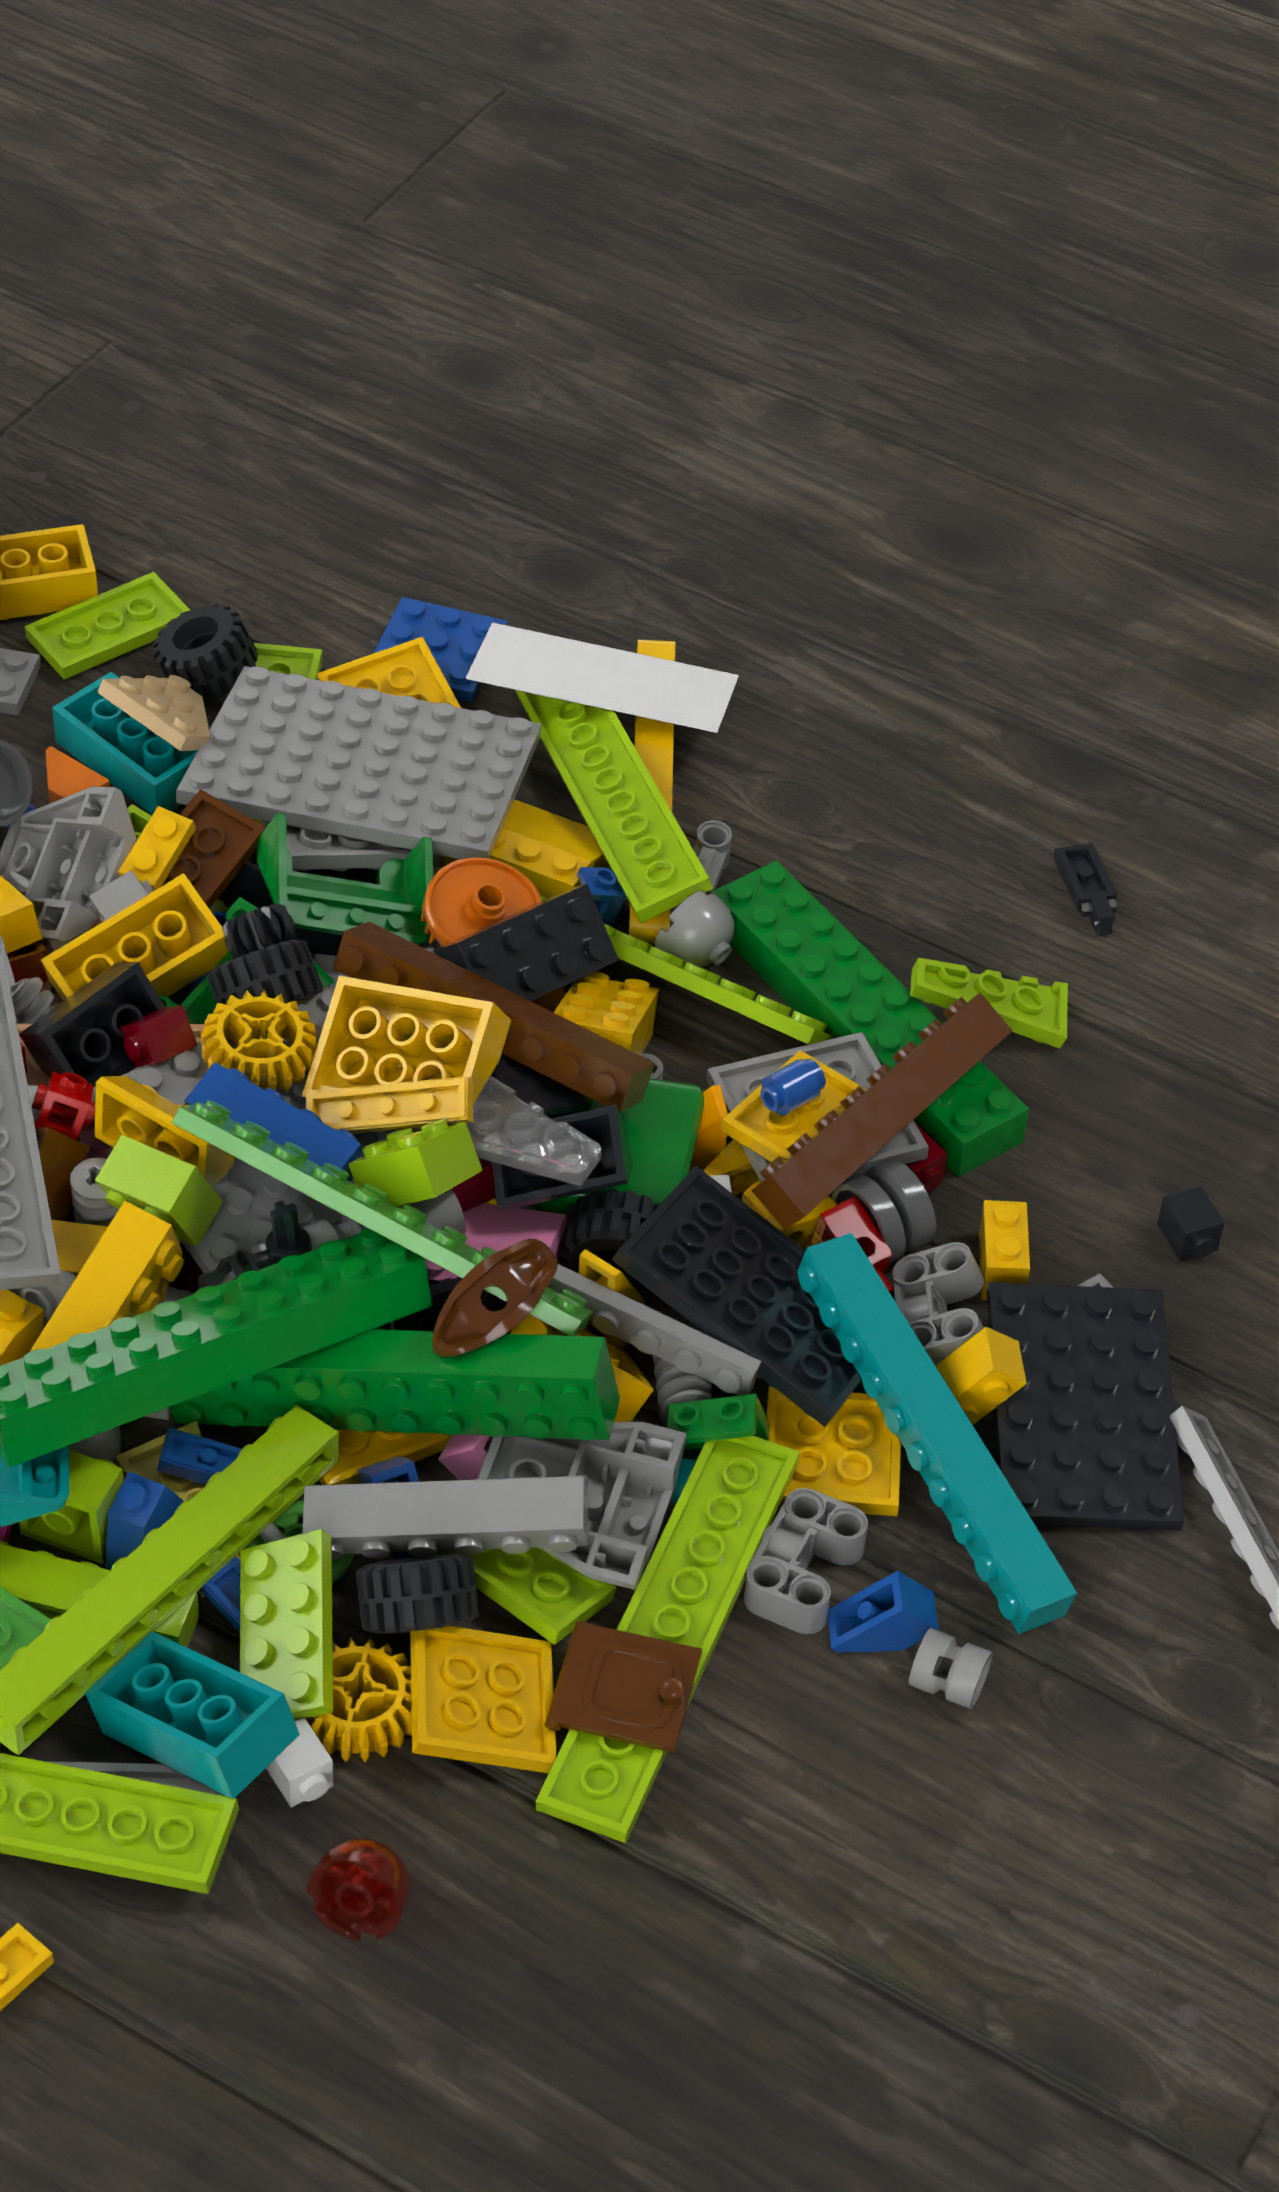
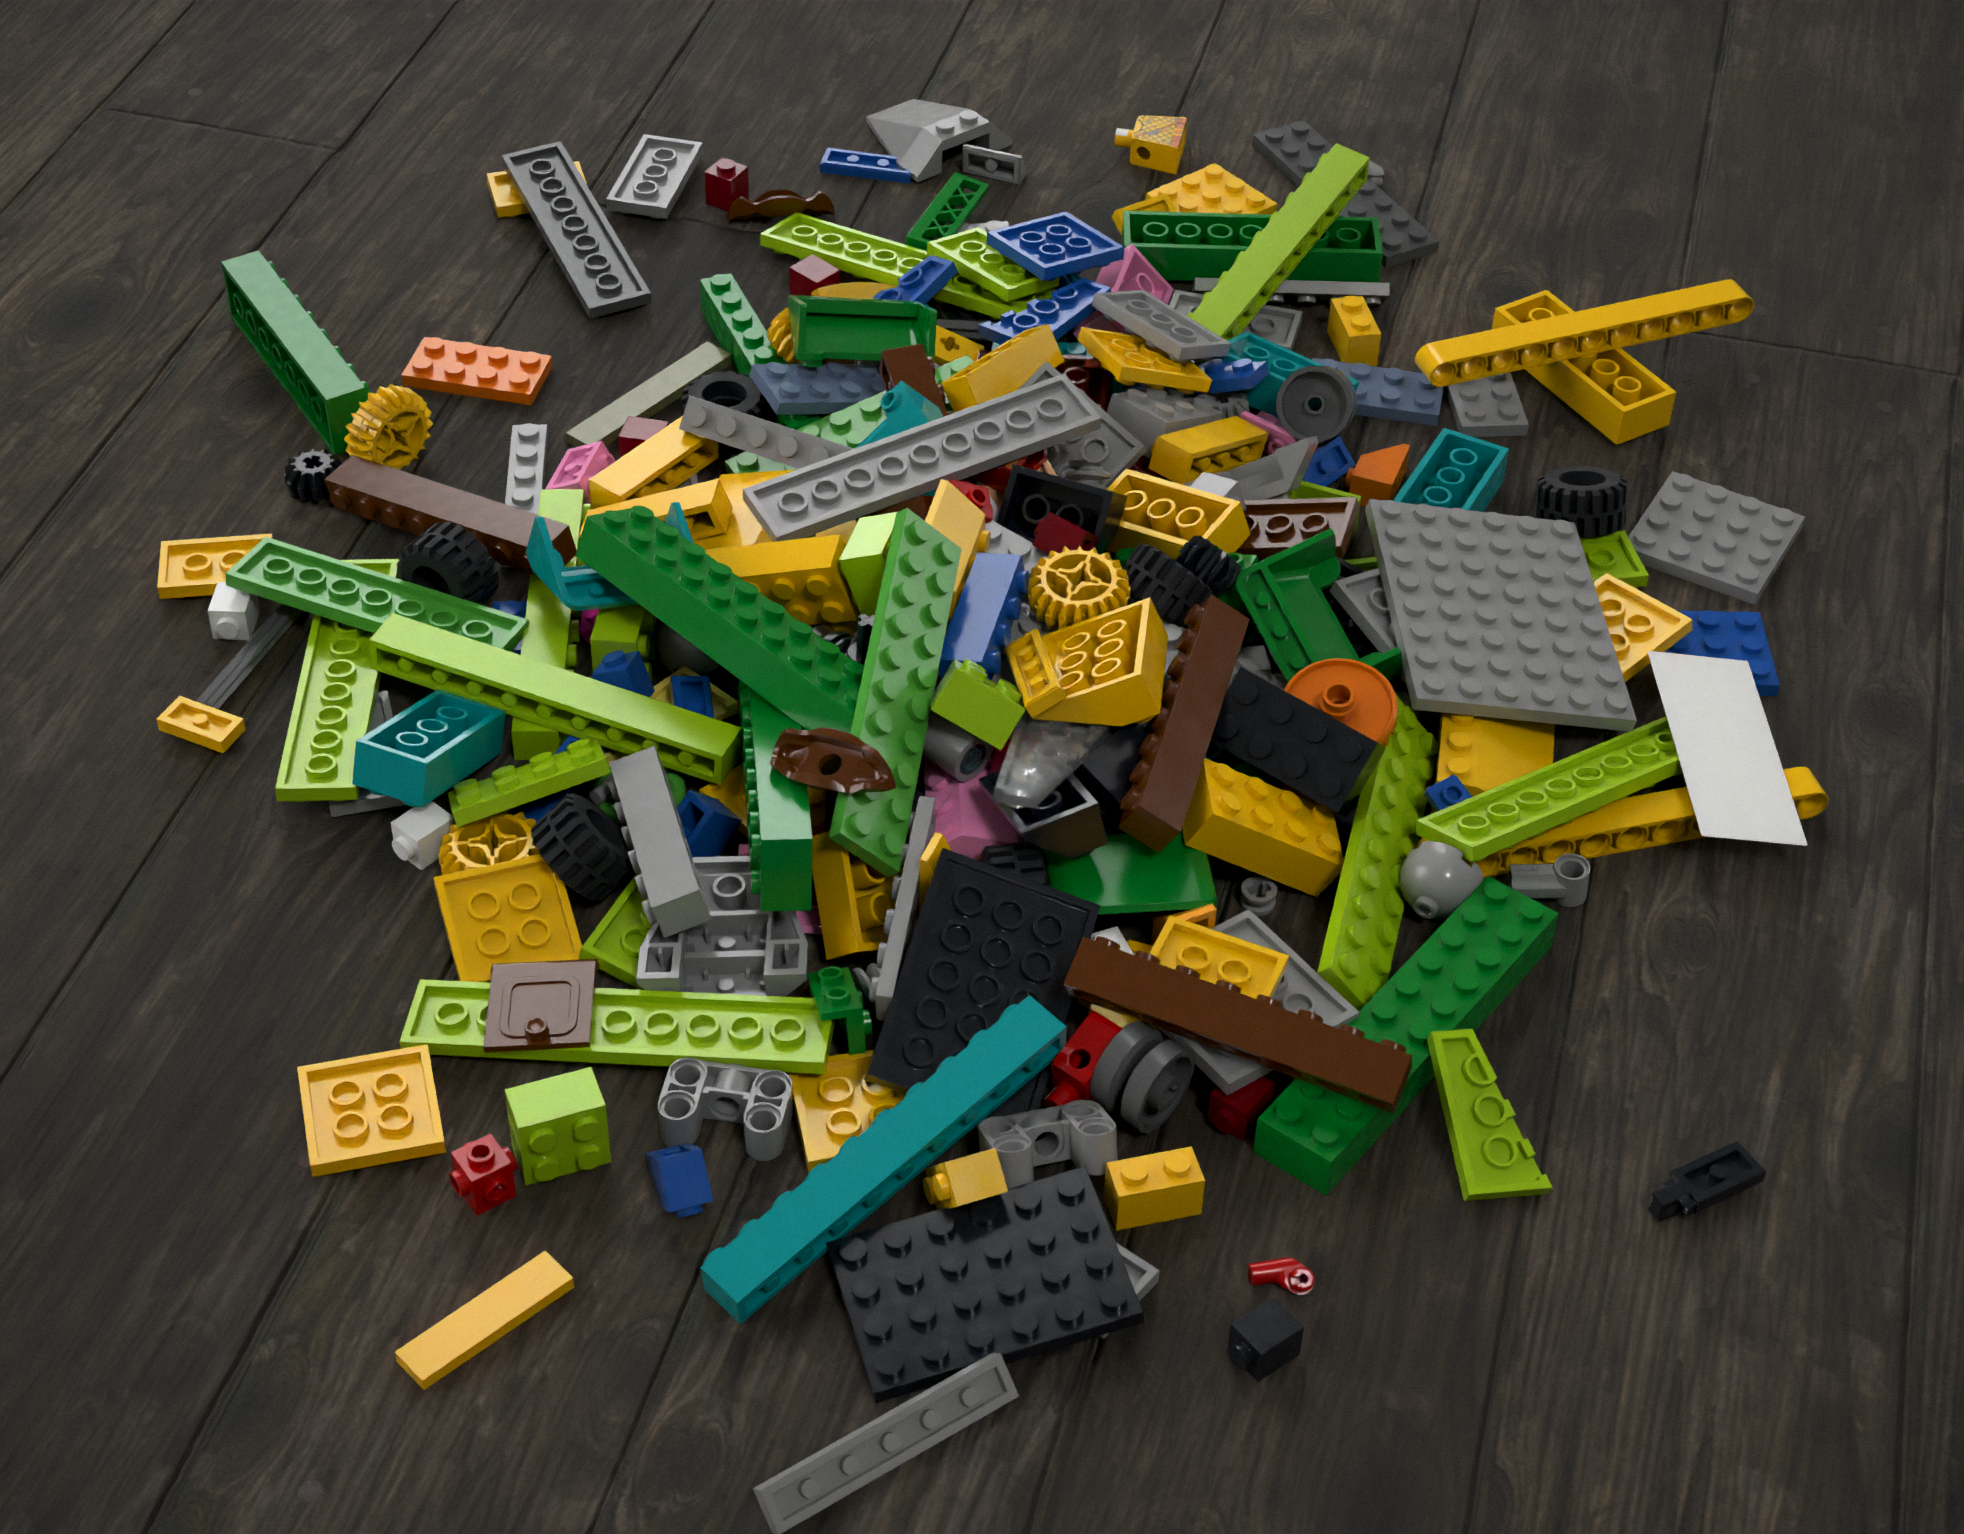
camera: 75 degrees right, 5 degrees down
lime plate [24,572,190,679] -> none
tan plate [97,675,210,751] -> none
yellow plate [118,806,196,891] -> none
clear red cylinder [307,1837,410,1940] -> none
blue brick [760,1059,826,1116] -> none
light grey wheel [908,1628,993,1710] -> none
none -> yellow plate [297,1044,446,1177]
none -> yellow tile [395,1251,574,1390]
none -> red brick [449,1133,518,1216]
none -> lime brick [505,1067,611,1186]
none -> red arm [1247,1257,1315,1295]
none -> light grey plate [1628,471,1805,605]

